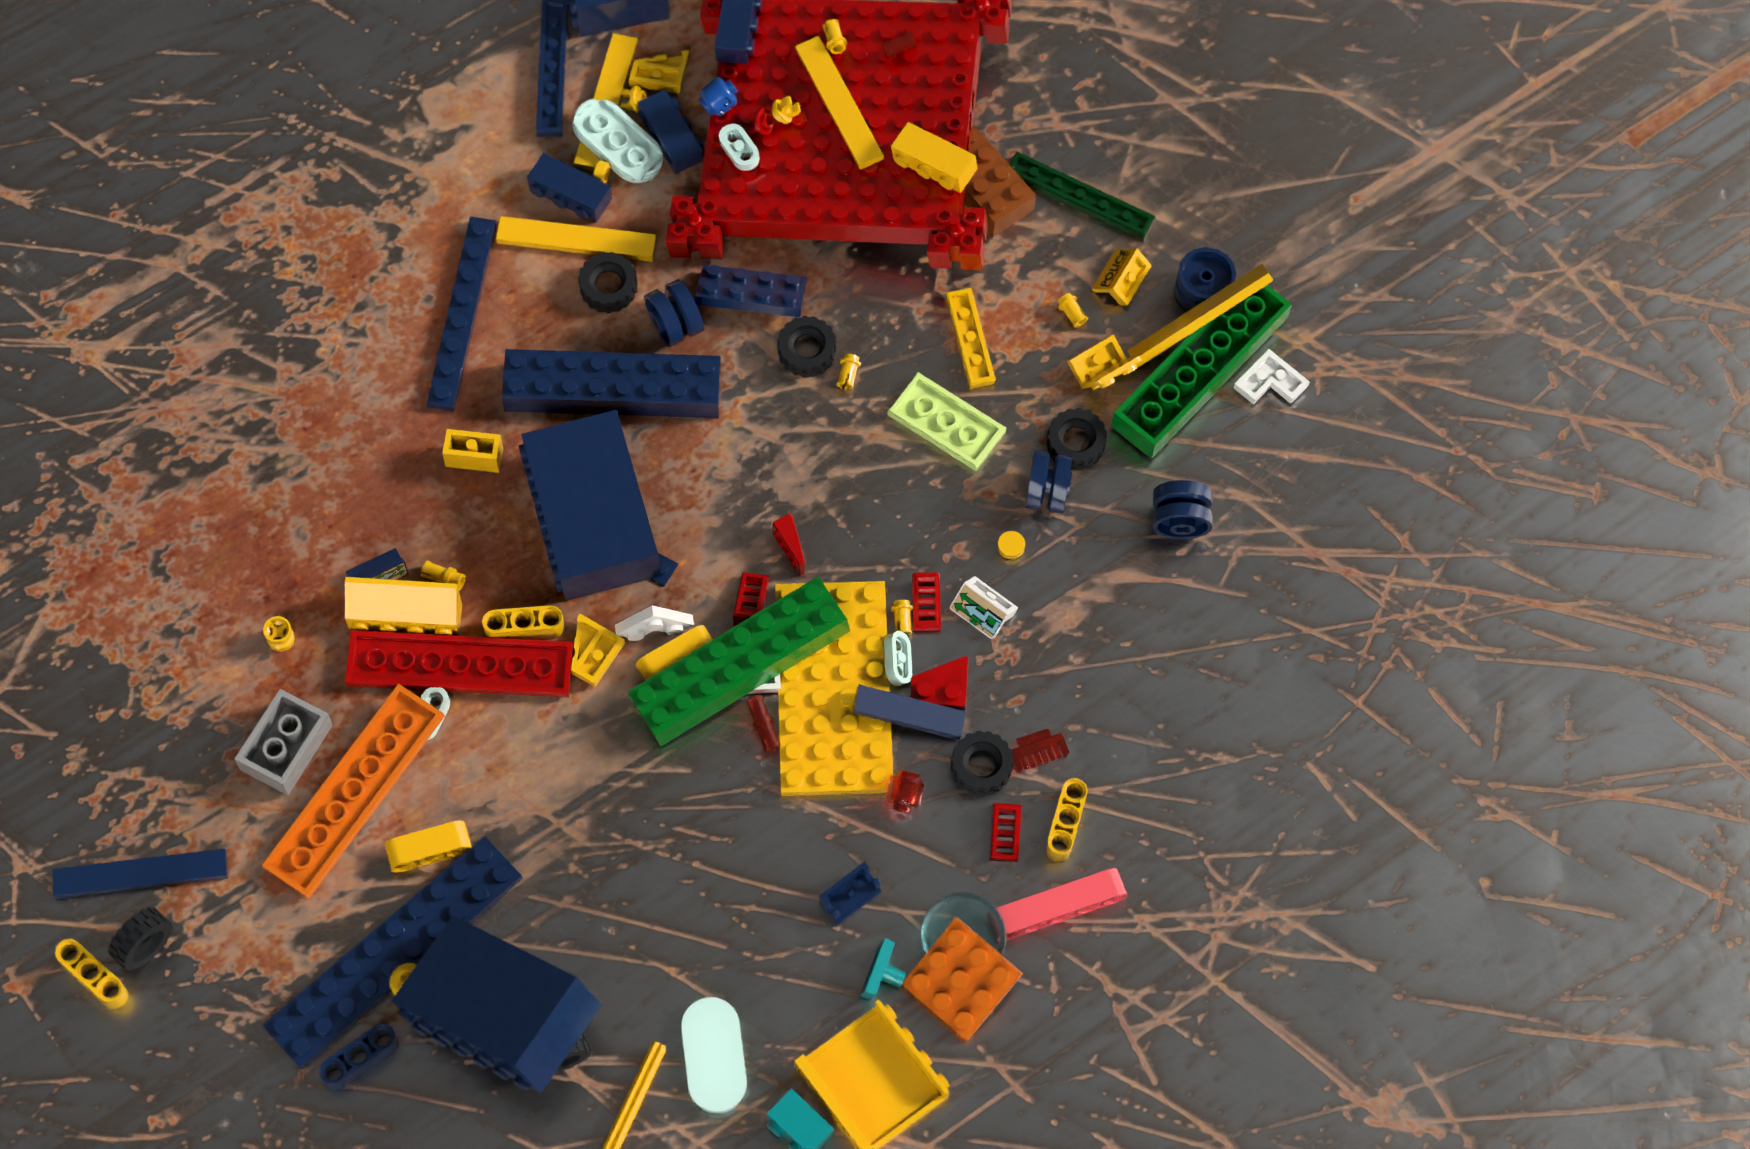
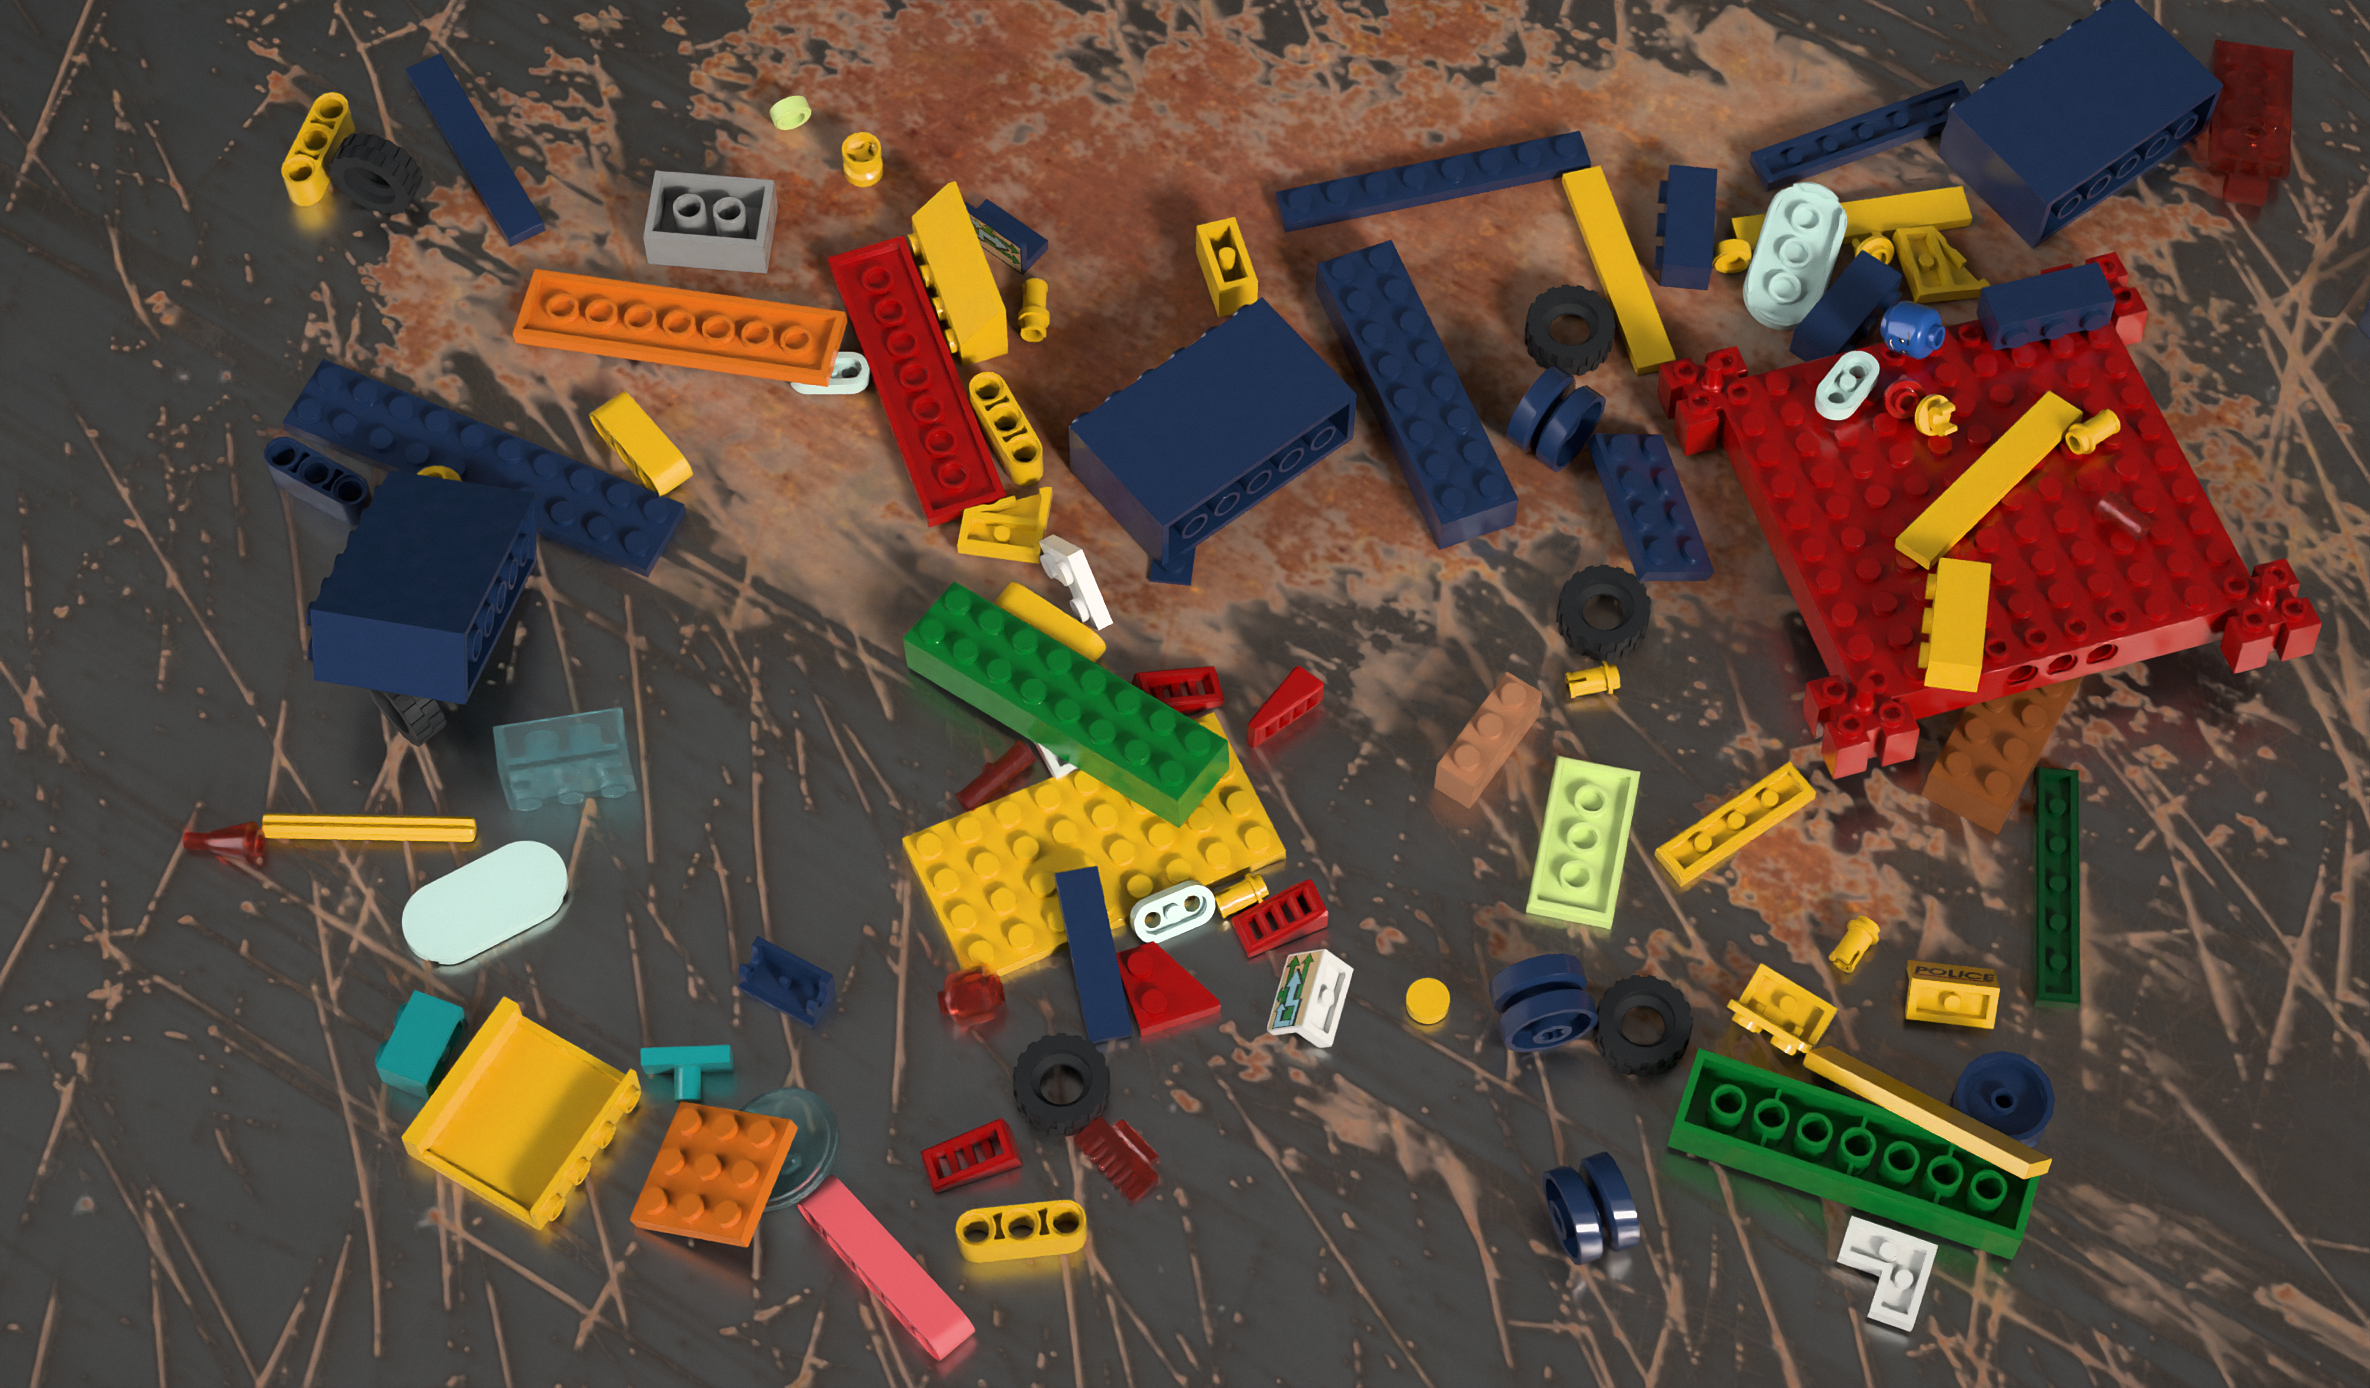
camera: 70 degrees right, 5 degrees down
none -> clear light blue brick [493,707,637,811]
none -> yellowish green tile [770,96,811,130]
none -> nougat brick [1434,672,1543,809]

